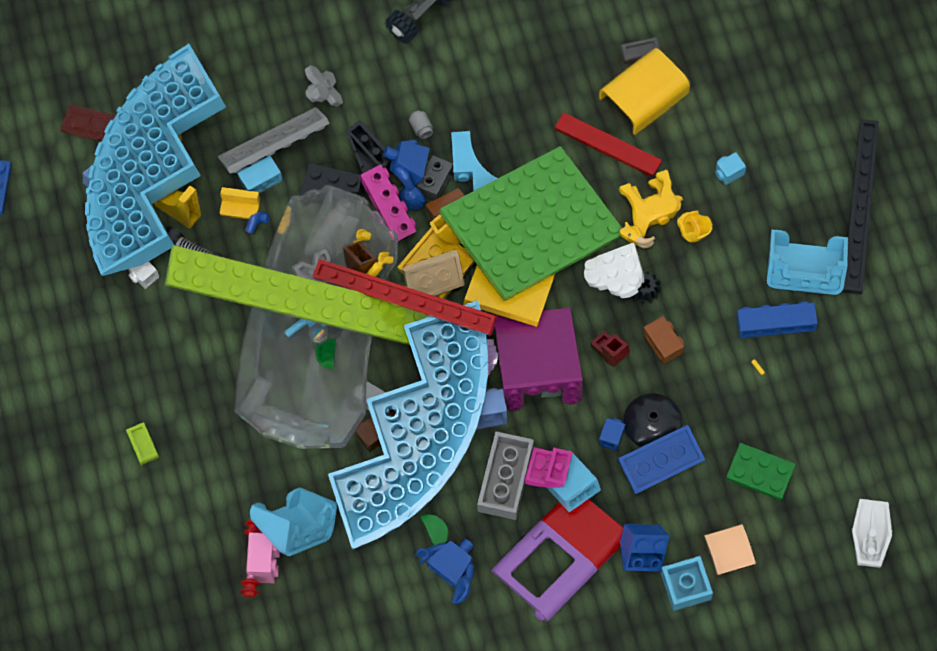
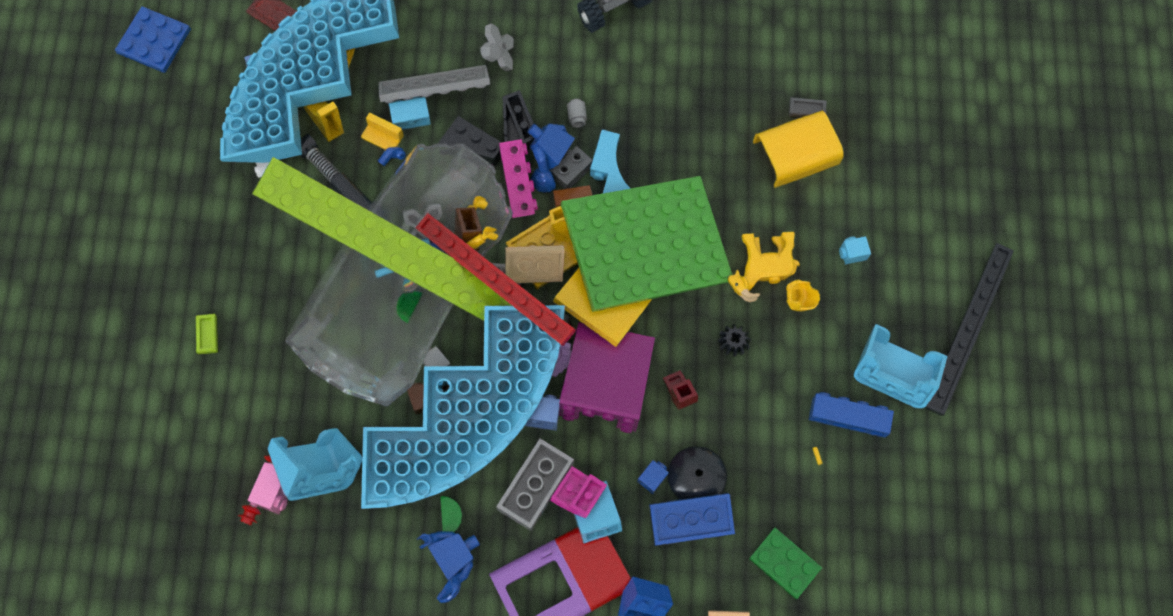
camera: 10 degrees right, 5 degrees up
red tile [555,112,662,177] -> none
white plate [584,242,644,298] -> none
dark orange brick [643,316,685,365] -> none

